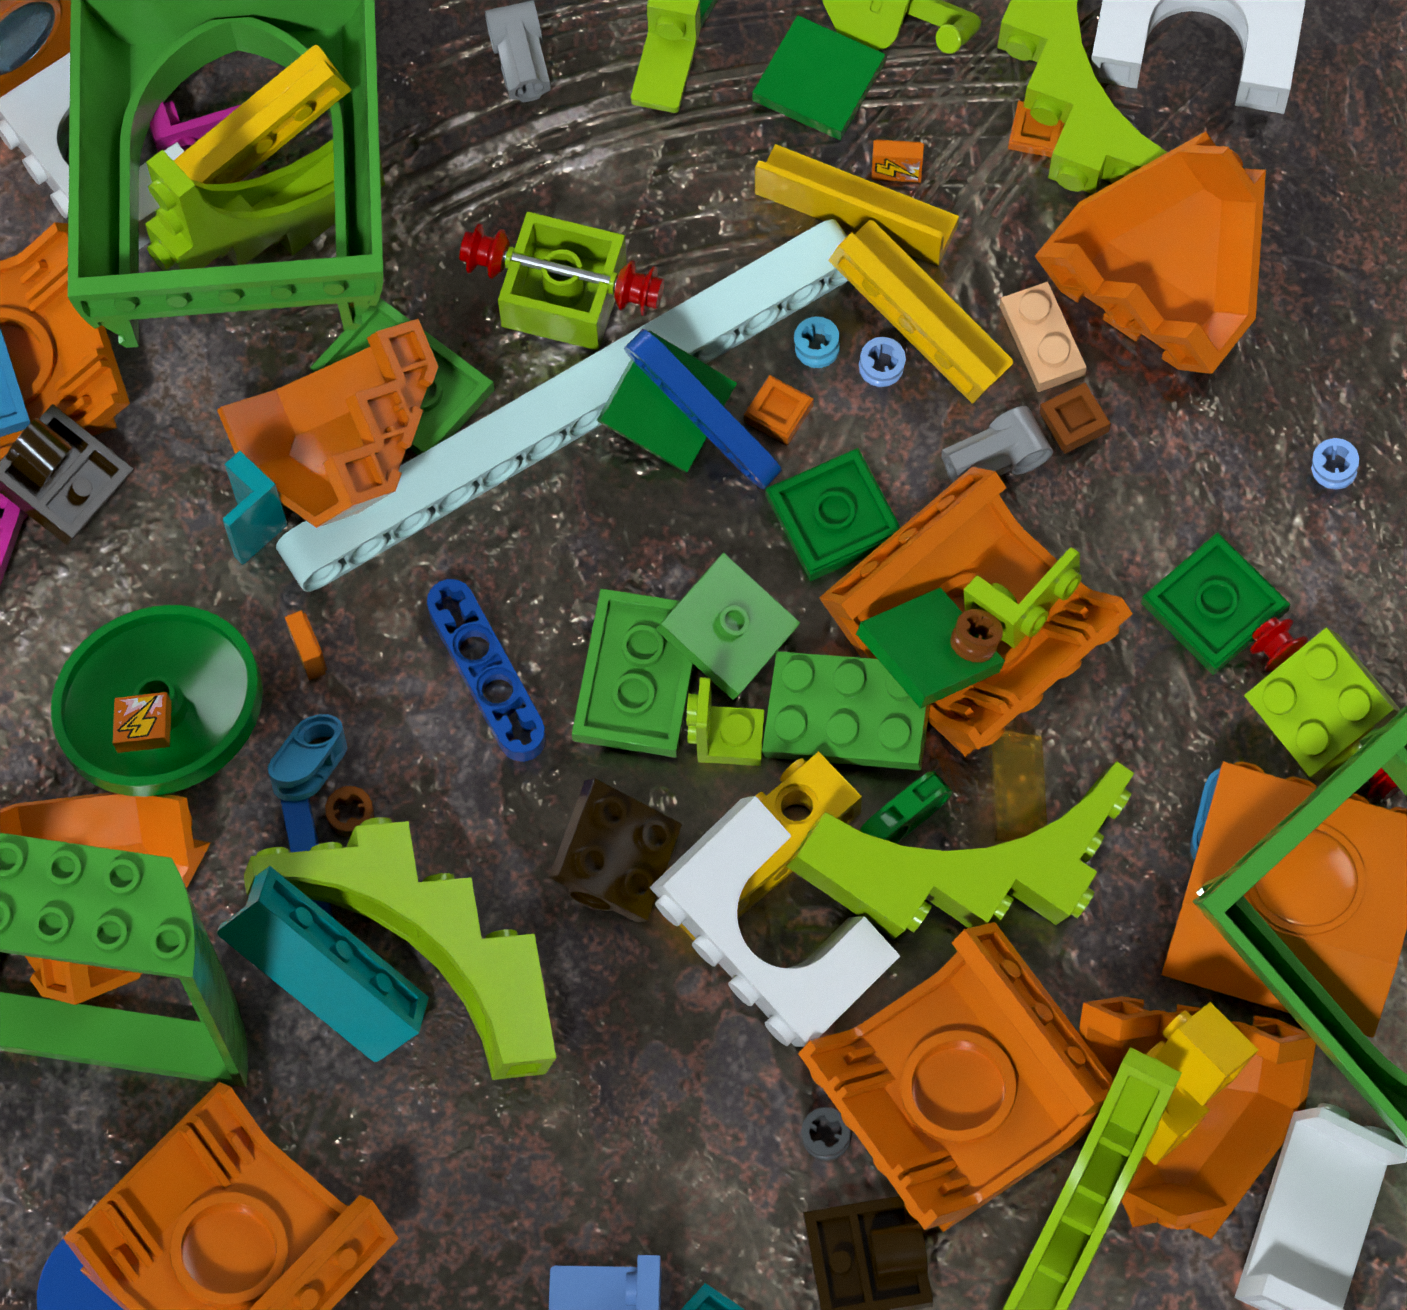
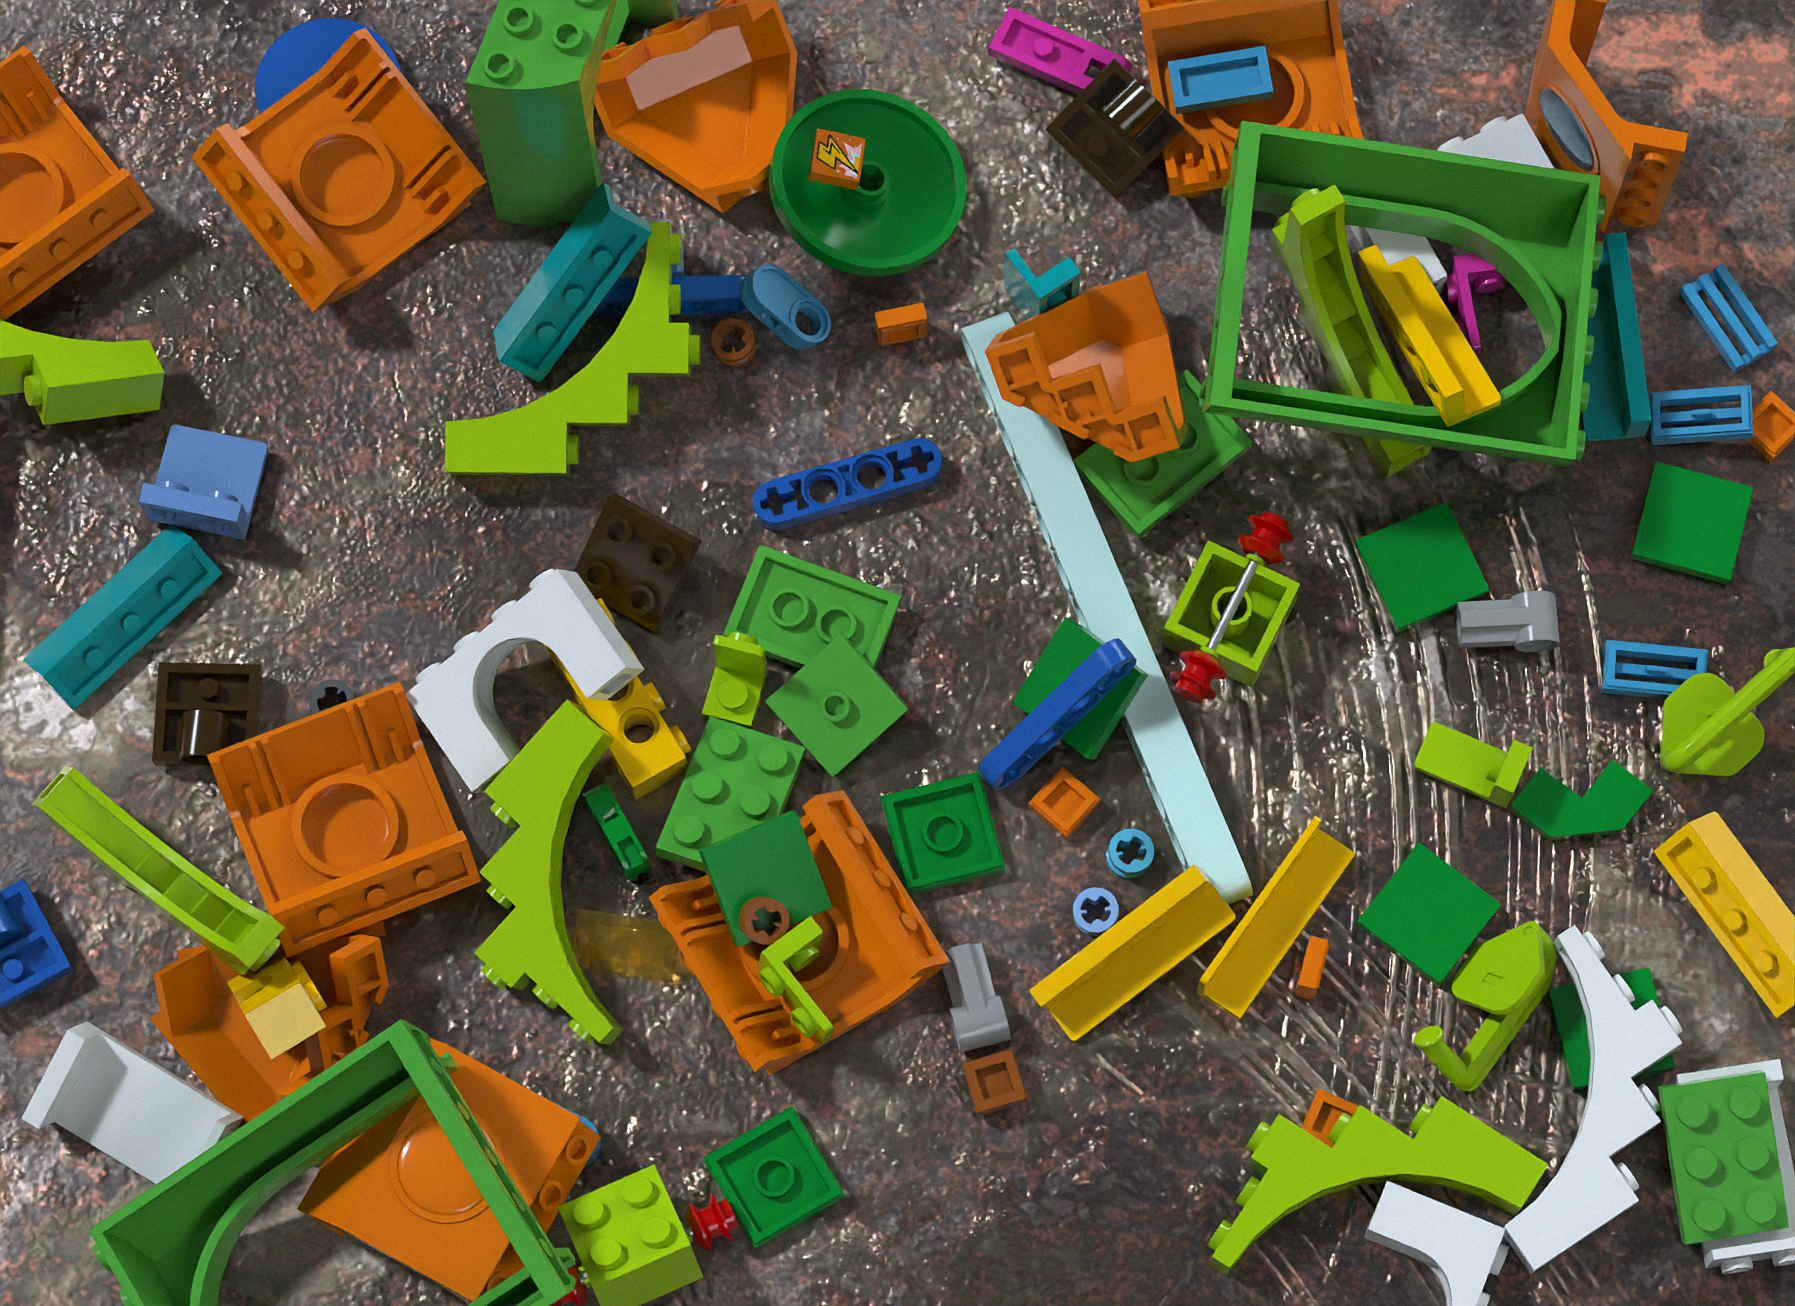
camera: 100 degrees right, 5 degrees up
light nougat plate [1000,281,1087,392] -> none
orange panel [1035,131,1266,374] -> none
none -> green tile [1354,502,1490,634]

